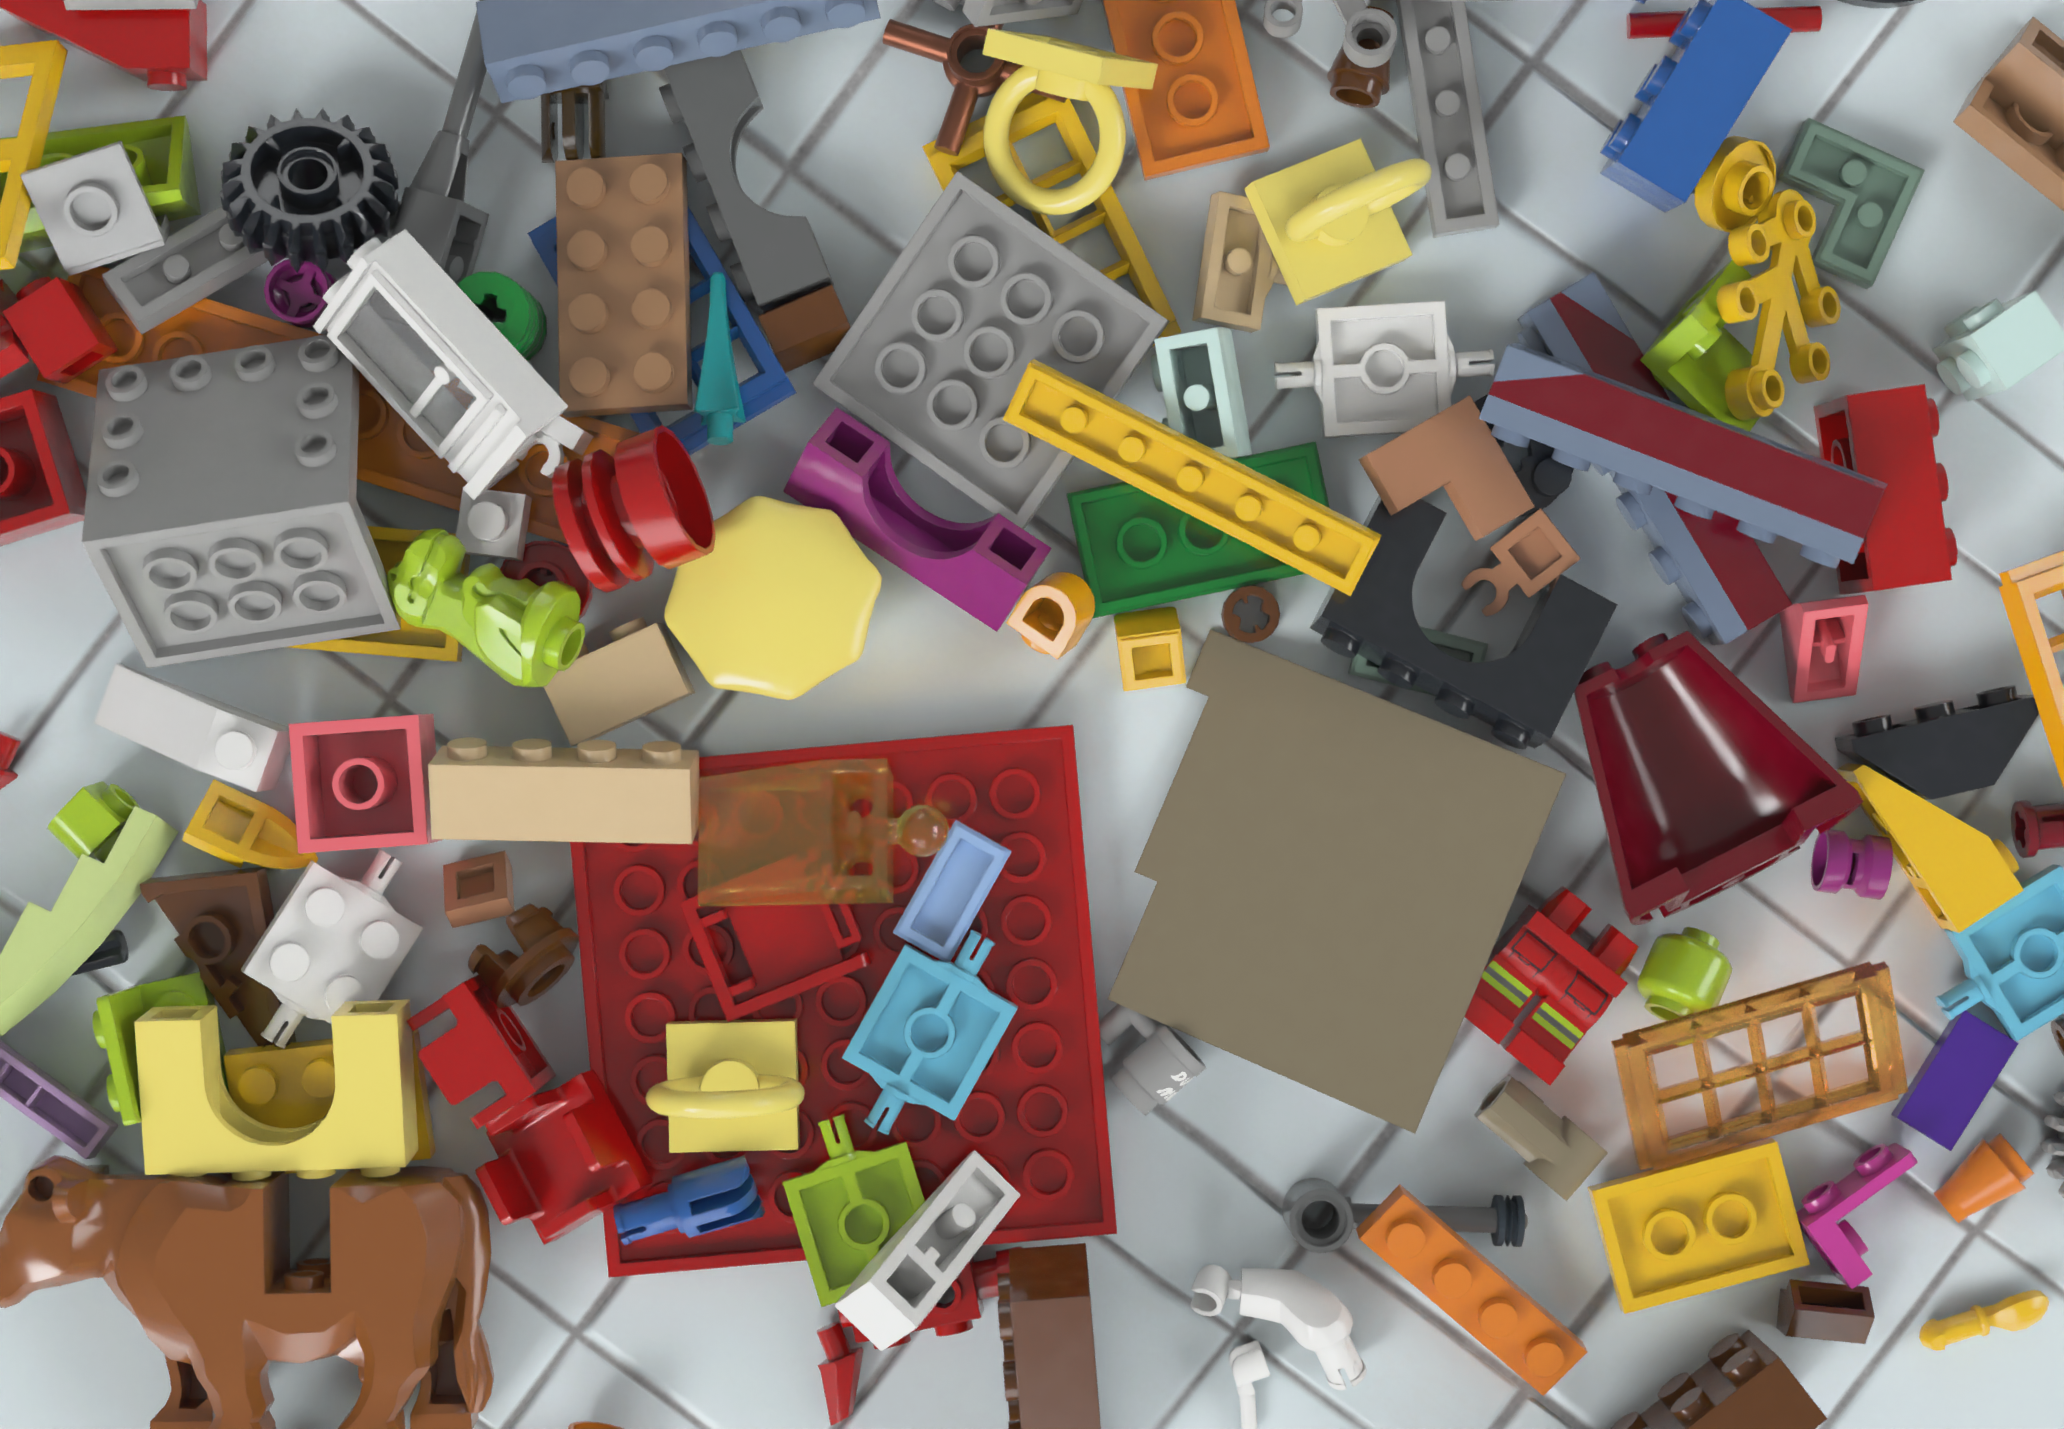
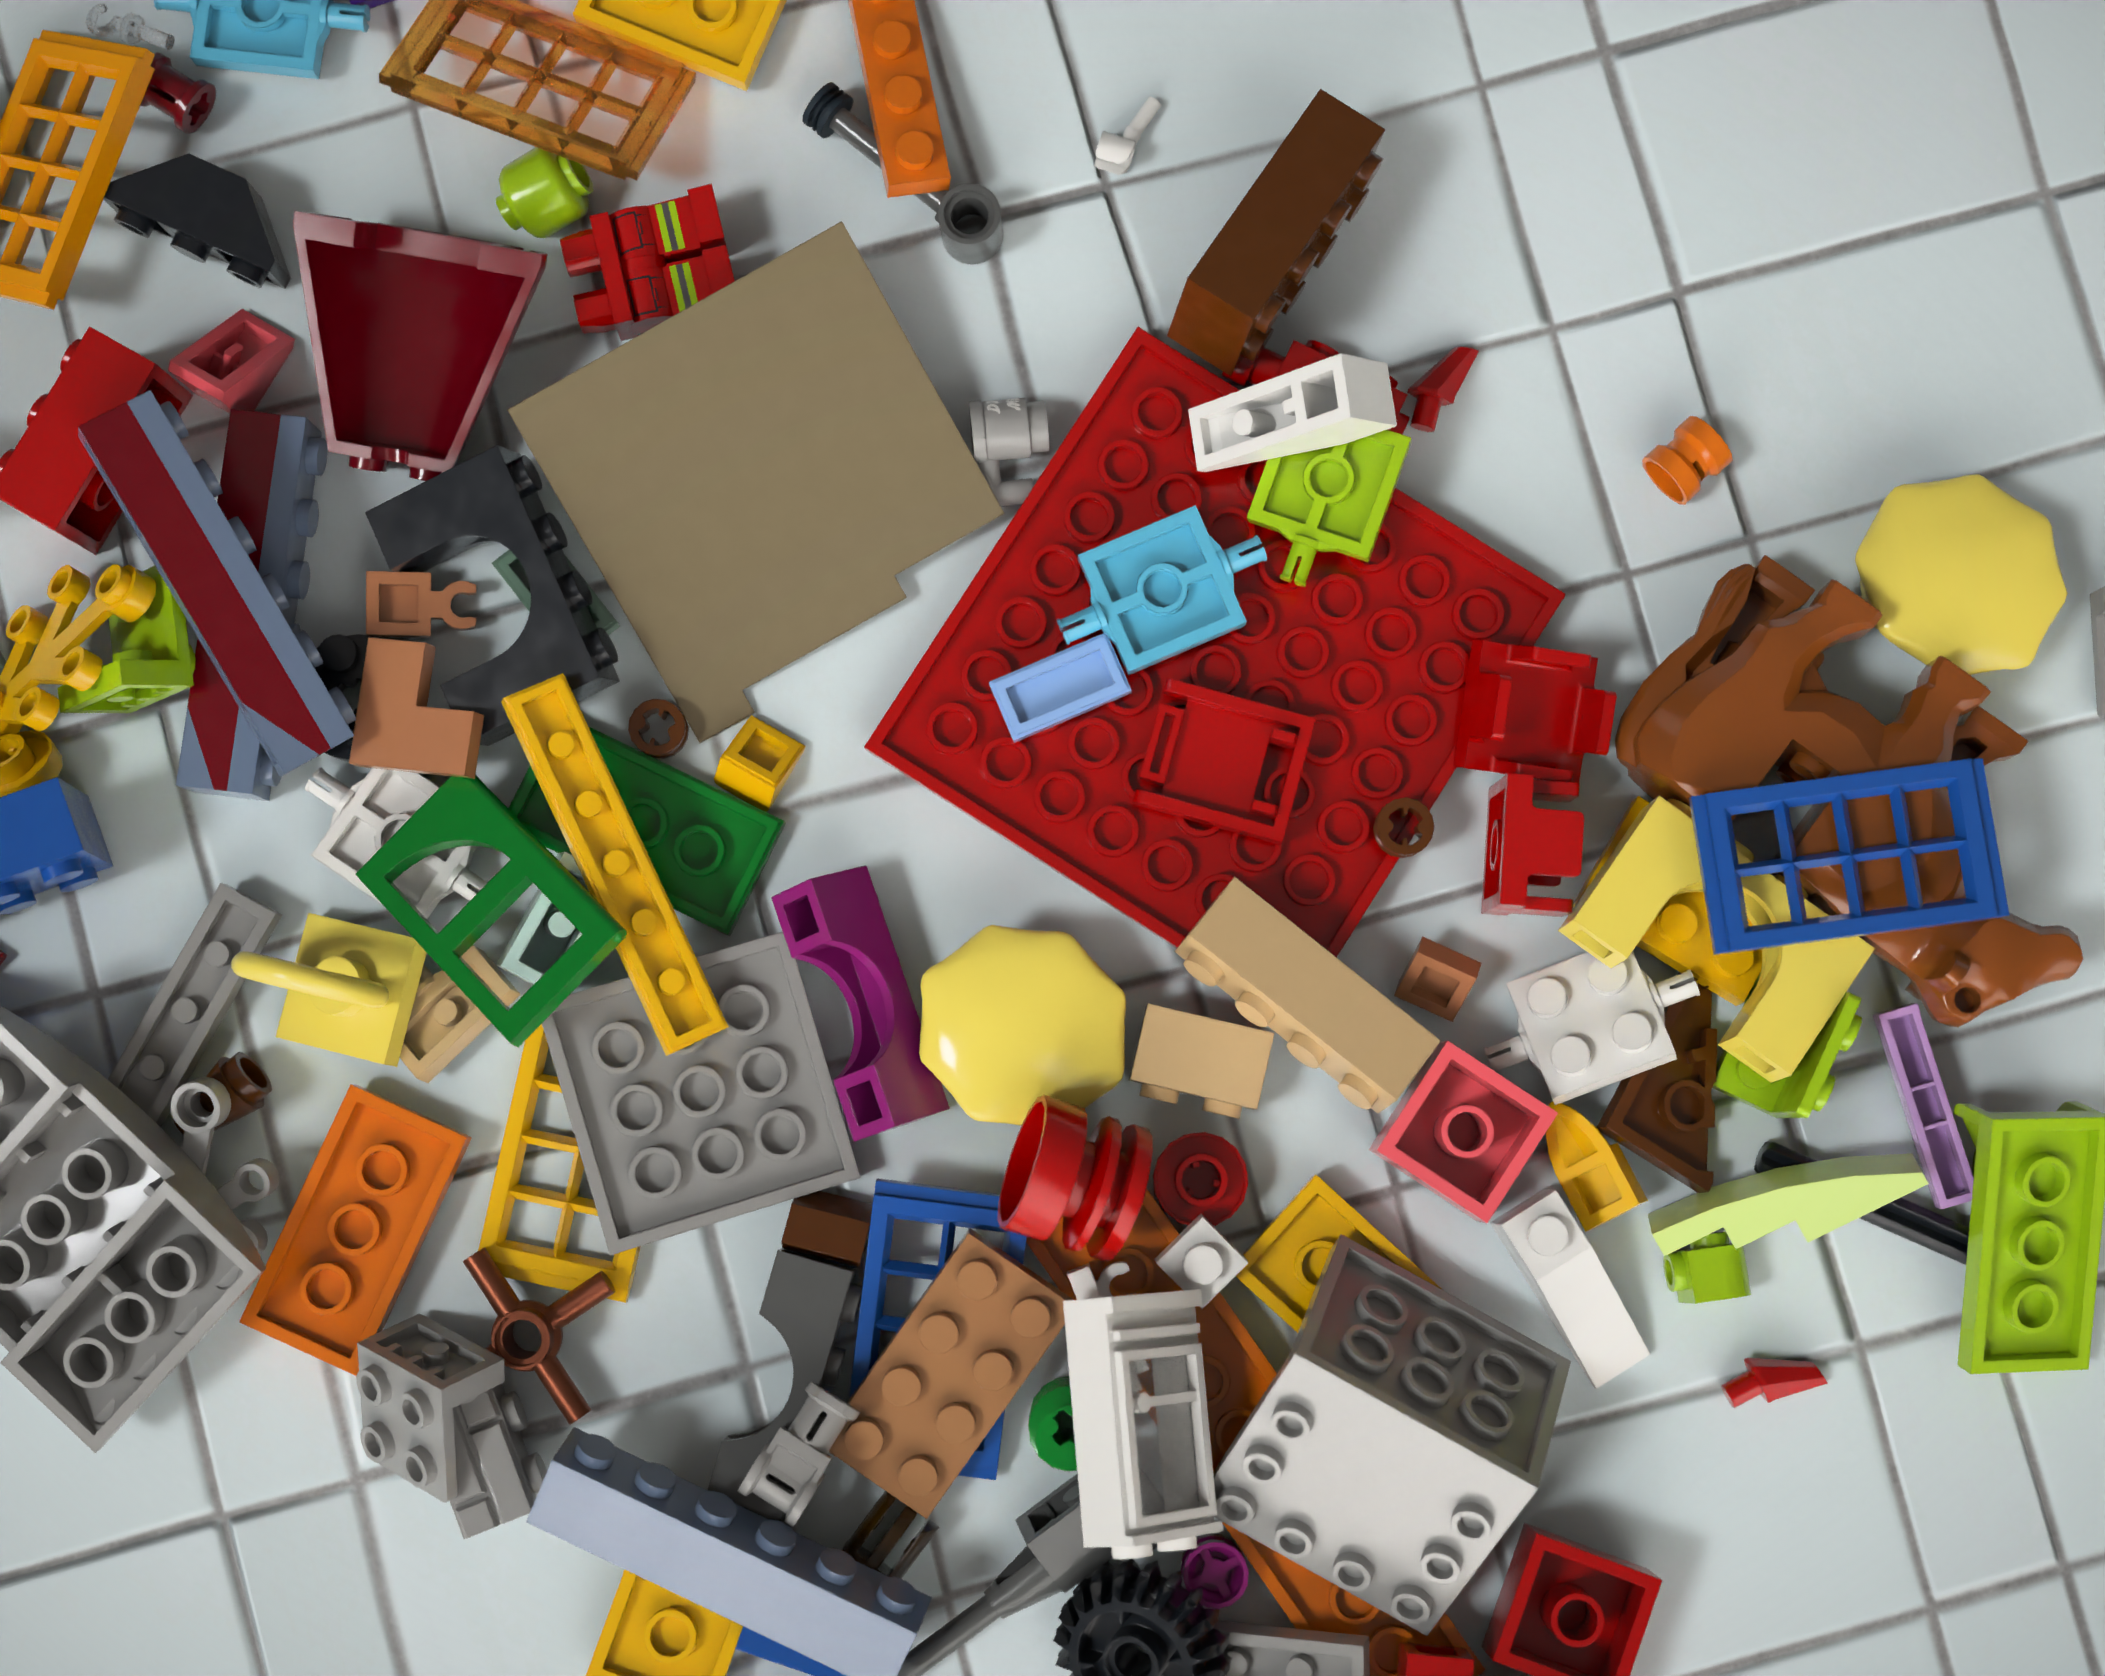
camera: 140 degrees left, 5 degrees down
lime animal [387,528,585,688] -> none
reddish brown piece [468,903,579,1008] -> none
blue arm [613,1156,765,1245] -> none
light yellow tile [646,1018,805,1153] -> none
teal piece [694,272,746,445] -> none
clear yellow slope [698,759,949,906] -> none
light yellow tile [982,28,1158,215] -> none
light orange plate [1006,572,1095,660] -> none
white arm [1191,1265,1367,1390] -> none
dark tan piece [1474,1074,1608,1201] -> none
magenta wheel [1811,829,1893,900] -> none
yellow slope [1837,763,2024,933] -> none
none -> green window [355,774,627,1047]
none -> light grey connector [738,1381,860,1527]
none -> reddish brown bush [1373,797,1435,858]
none -> blue piece [1689,758,2009,955]

